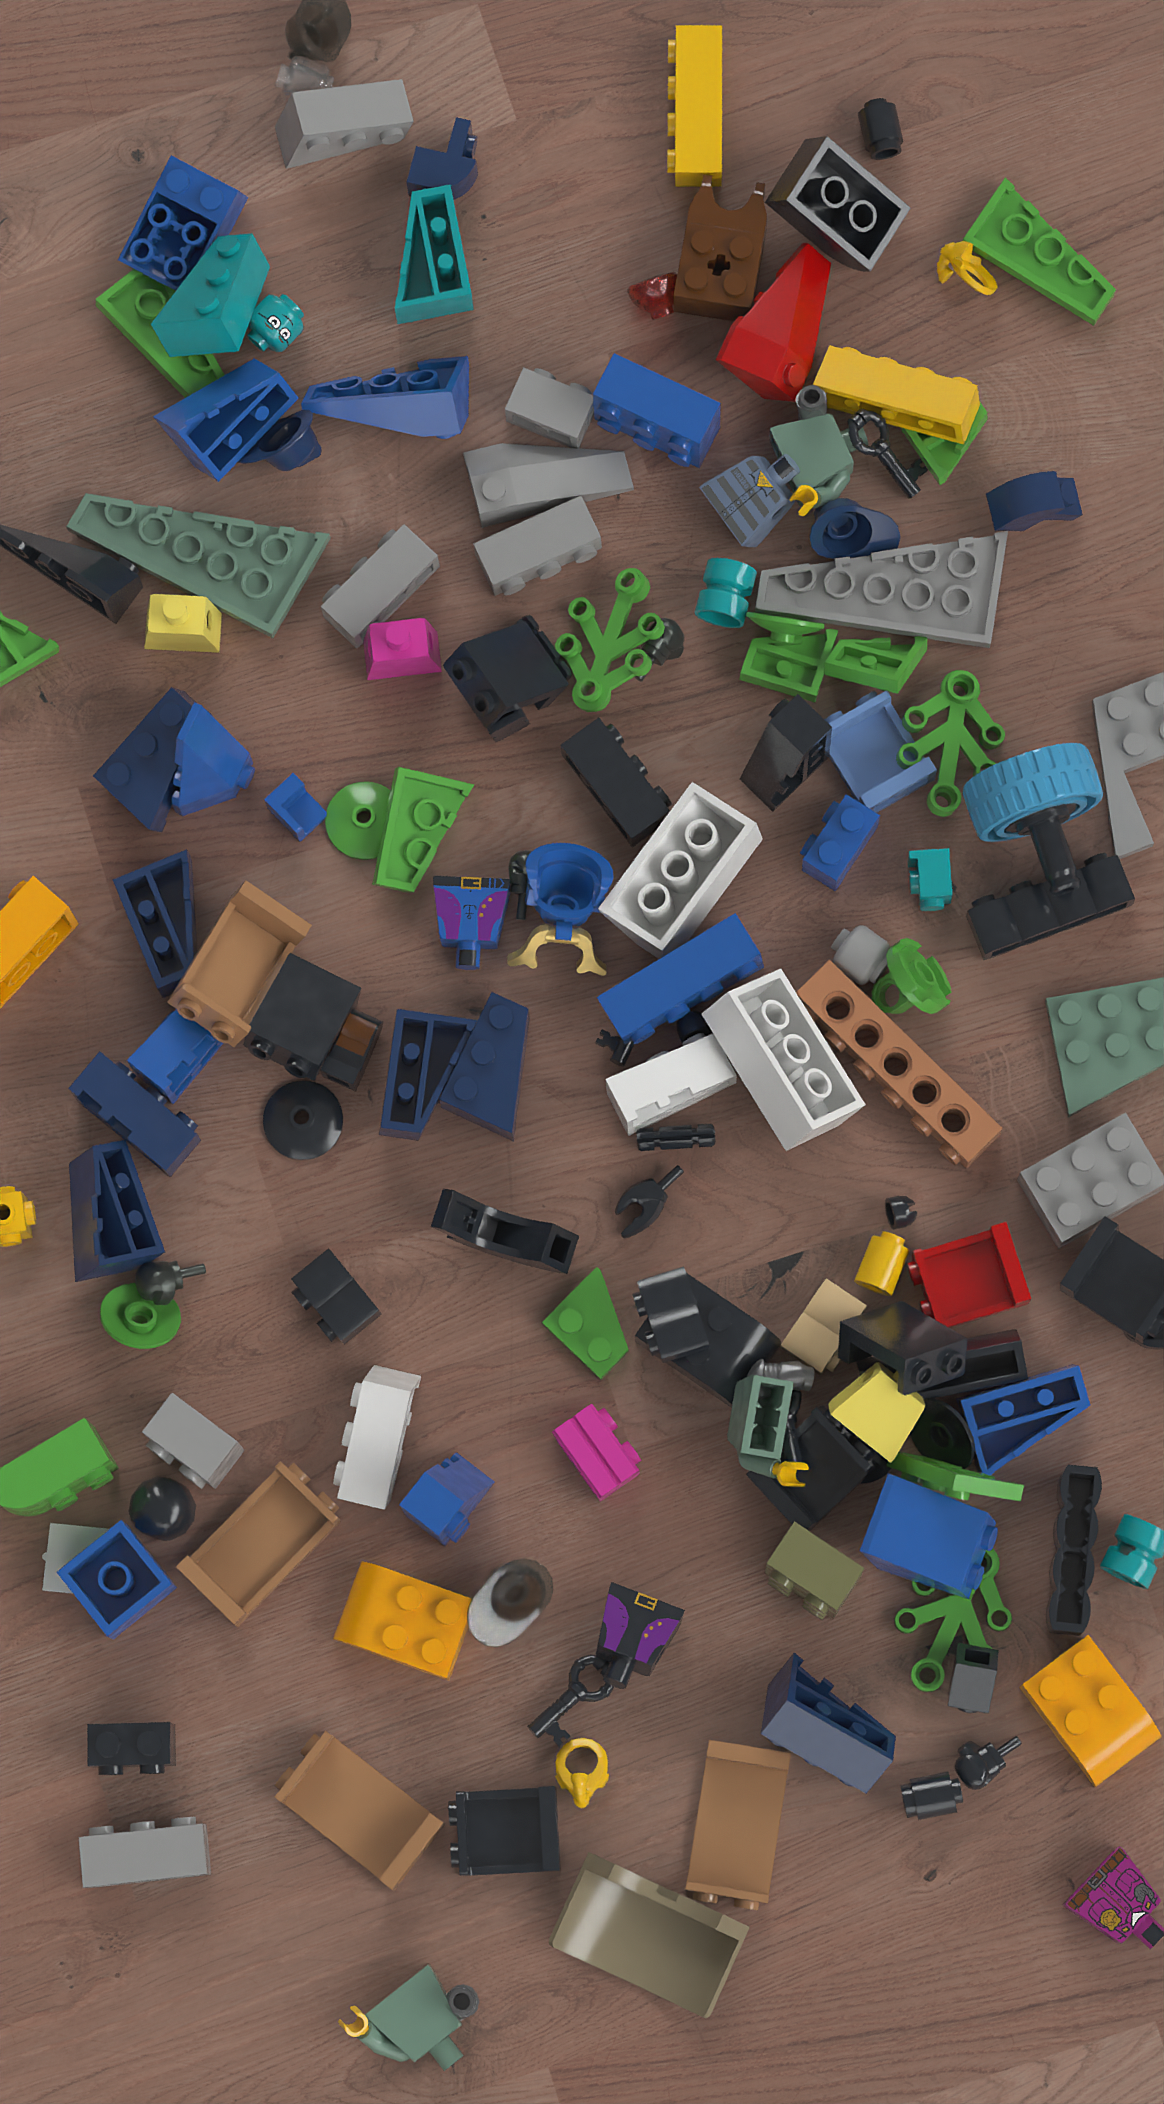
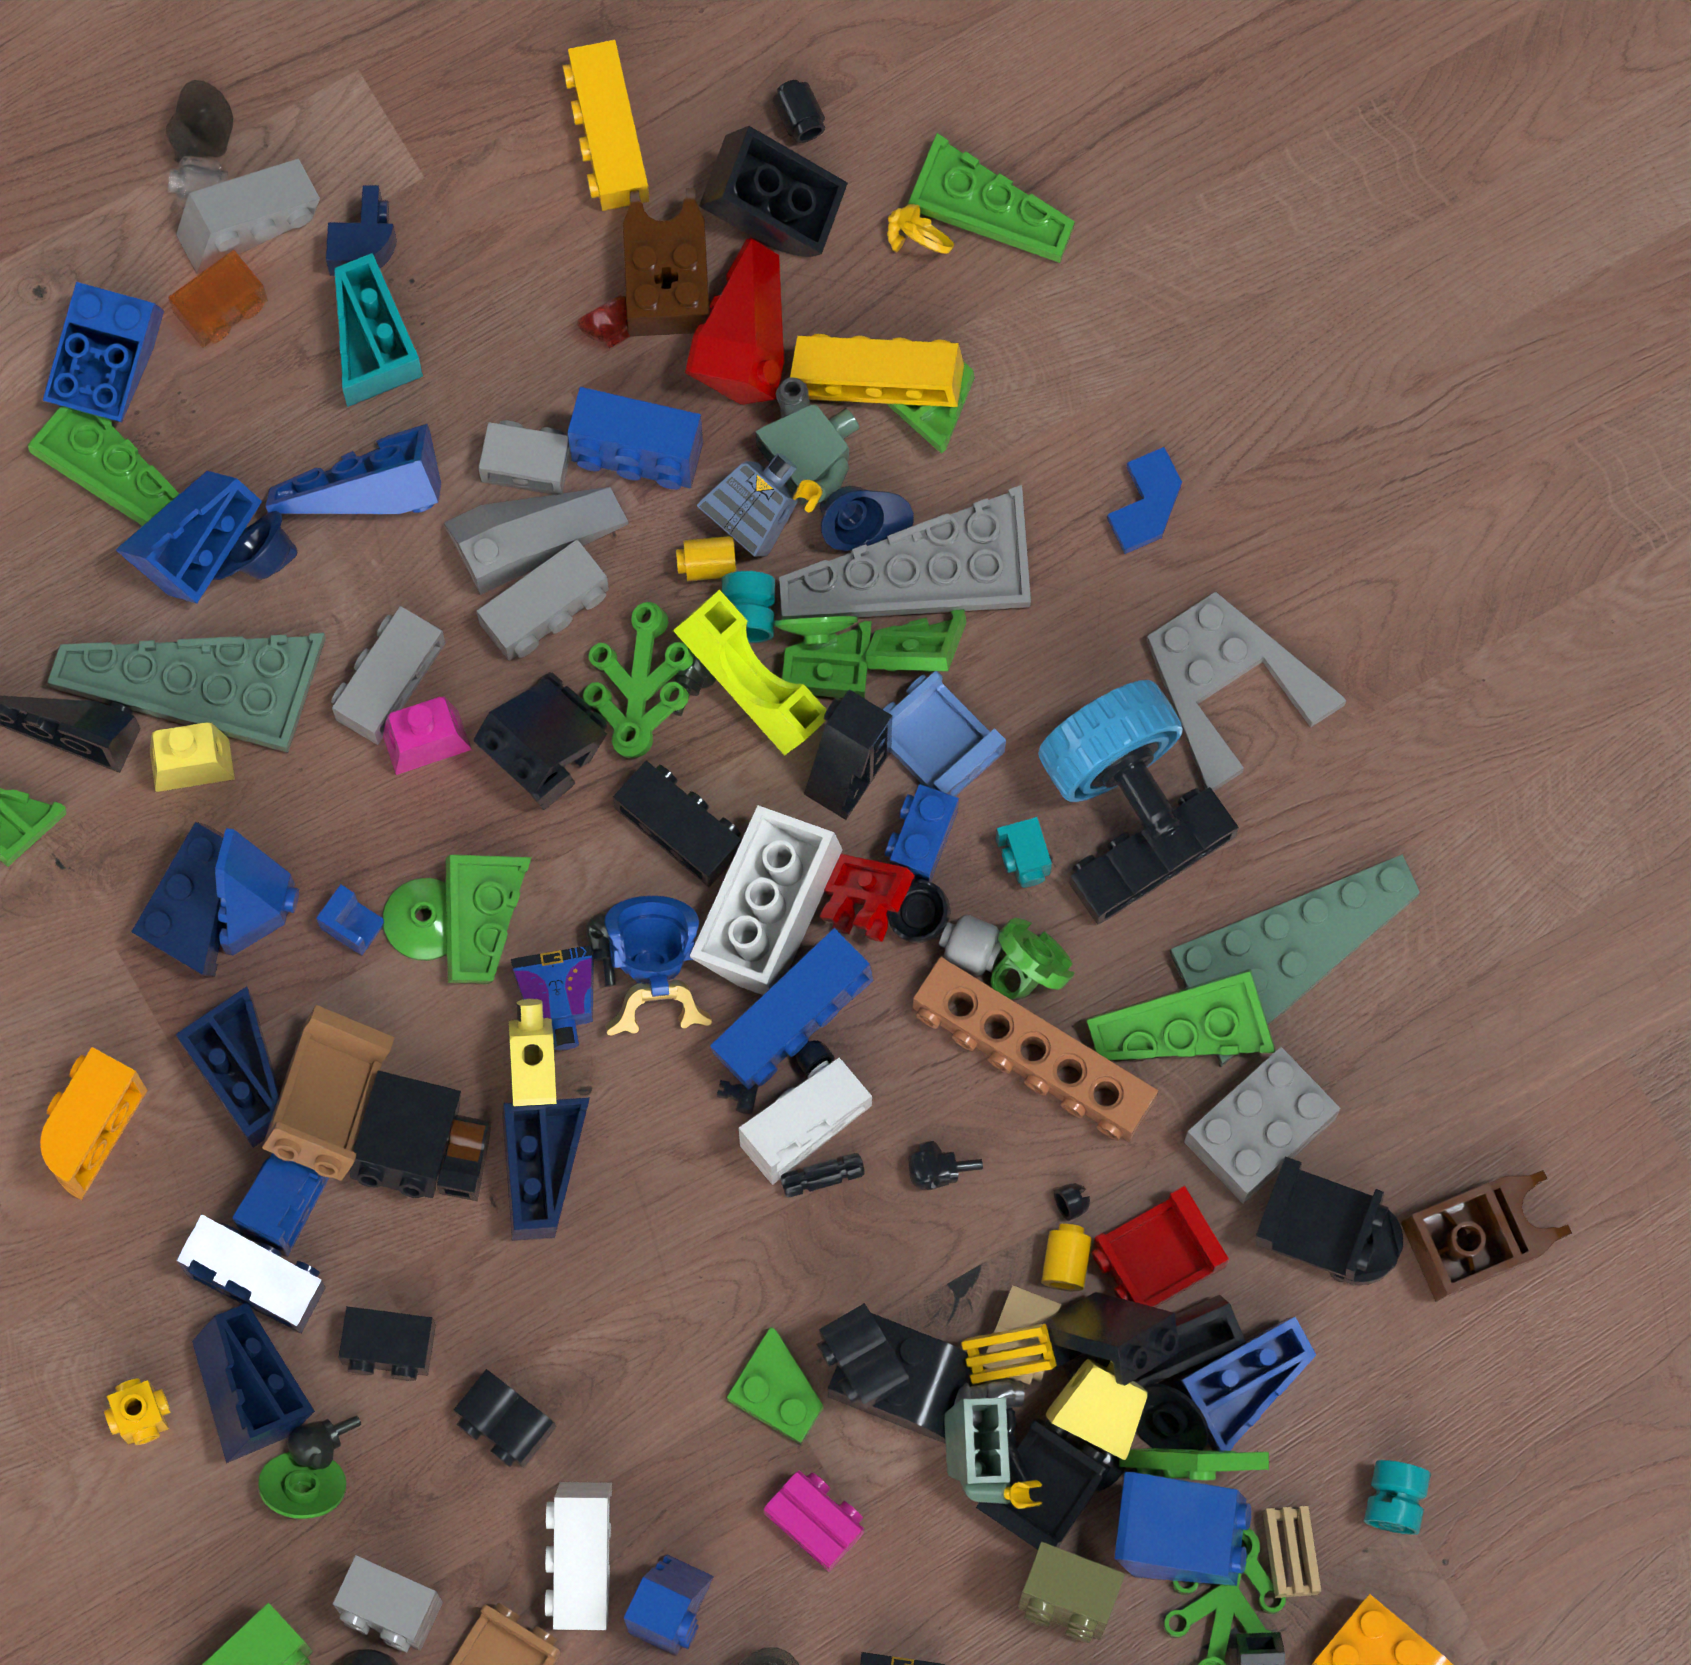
camera: 20 degrees left, 5 degrees down
teal wedge [151,233,270,357] -> none
teal head [247,294,304,352] -> none
black dish [263,1080,343,1160] -> none
black arch [431,1188,579,1274] -> none
dark blue wedge [439,992,530,1142] -> none
black hand [615,1165,684,1238] -> none
white brick [702,969,866,1151] -> none
black piece [847,408,928,499] -> none
bright green plant [896,670,1005,817] -> none
dark blue brick [986,471,1083,531] -> none
black brick [1046,1464,1102,1636] -> none
none -> clear orange brick [168,250,268,348]
none -> black brick [338,1306,436,1381]
none -> light yellow torso [509,999,557,1106]
none -> neon yellow arch [673,589,827,756]
none -> yellow brick [676,536,736,582]
none -> red plate [820,854,915,942]
none -> black hair [886,879,951,943]
none -> black piece [908,1141,983,1190]
none -> yellow tile [961,1323,1057,1384]
none -> bright green wing [1087,969,1276,1060]
none -> blue tile [1107,447,1182,554]
none -> tan tile [1263,1506,1321,1598]

